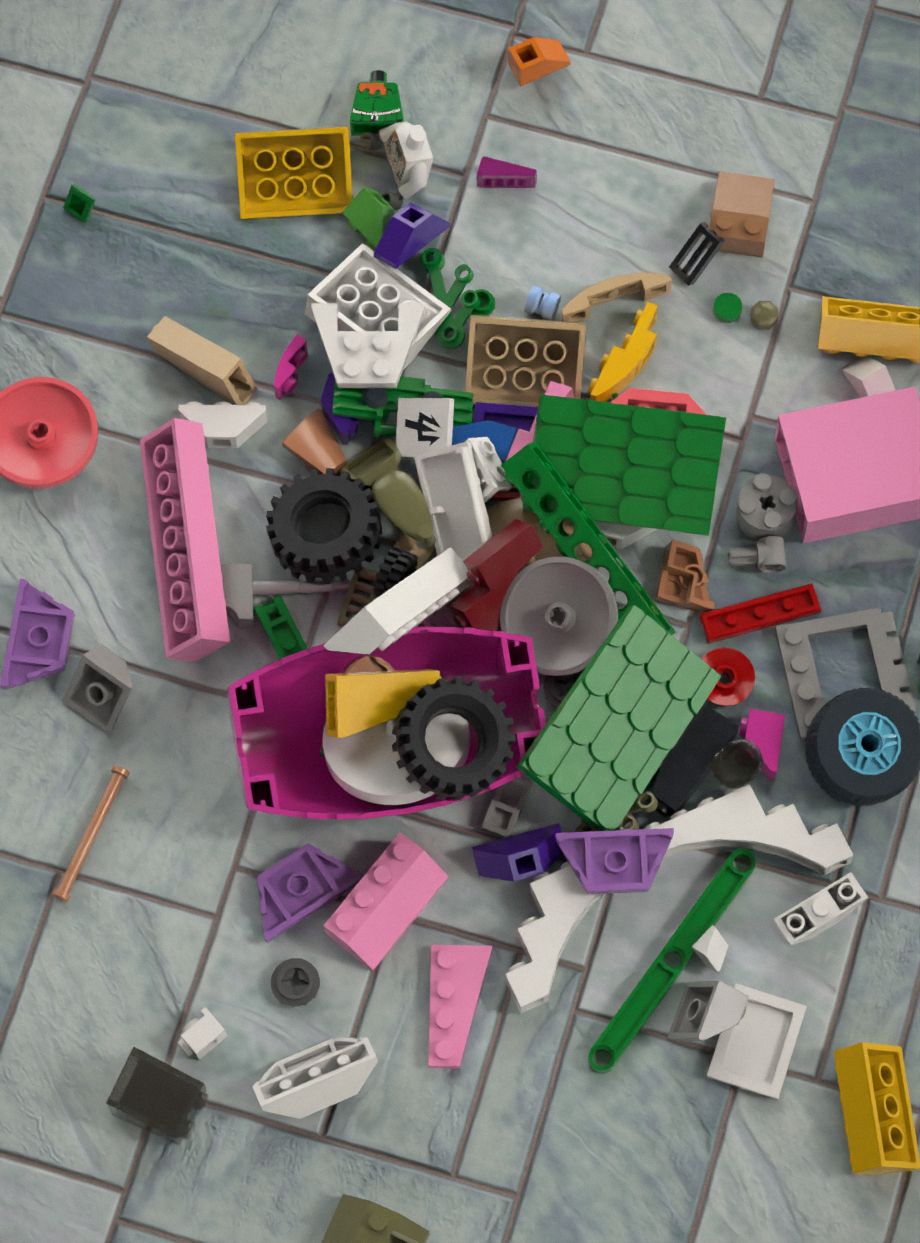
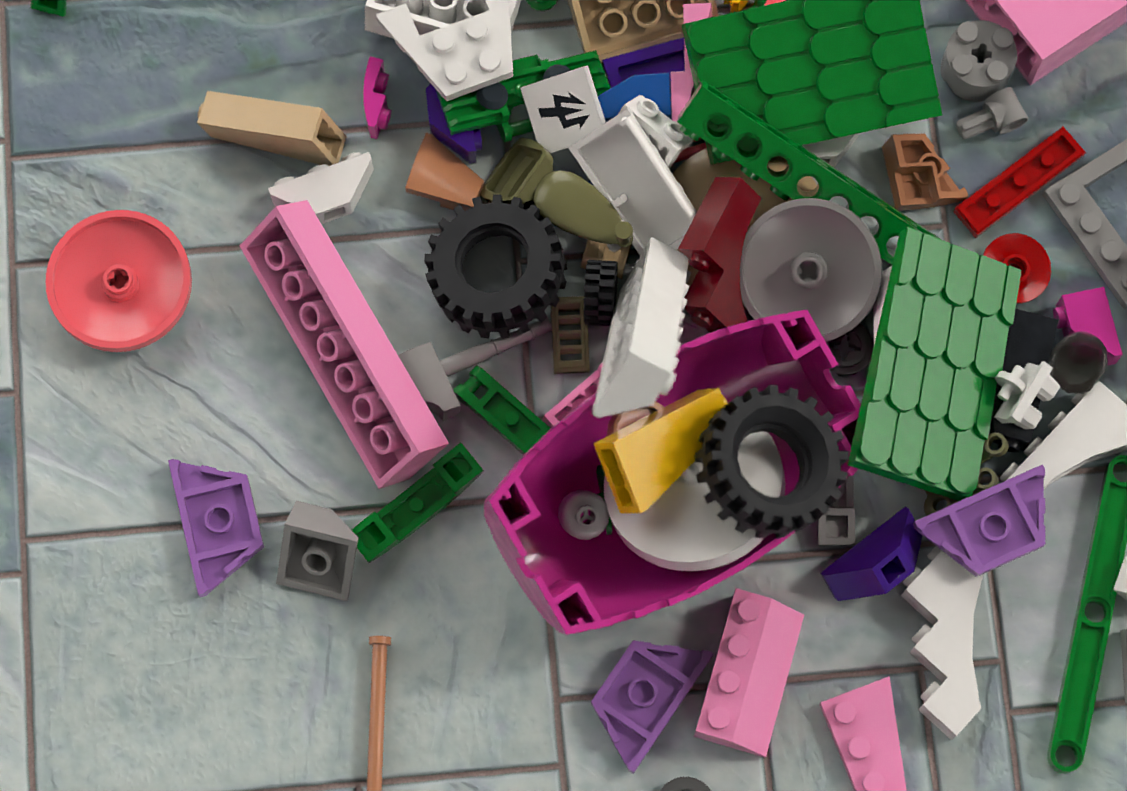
camera: 25 degrees left, 5 degrees up
none -> green slope [351,442,484,563]
none -> light grey head [558,489,609,540]
none -> white hips [994,362,1060,429]

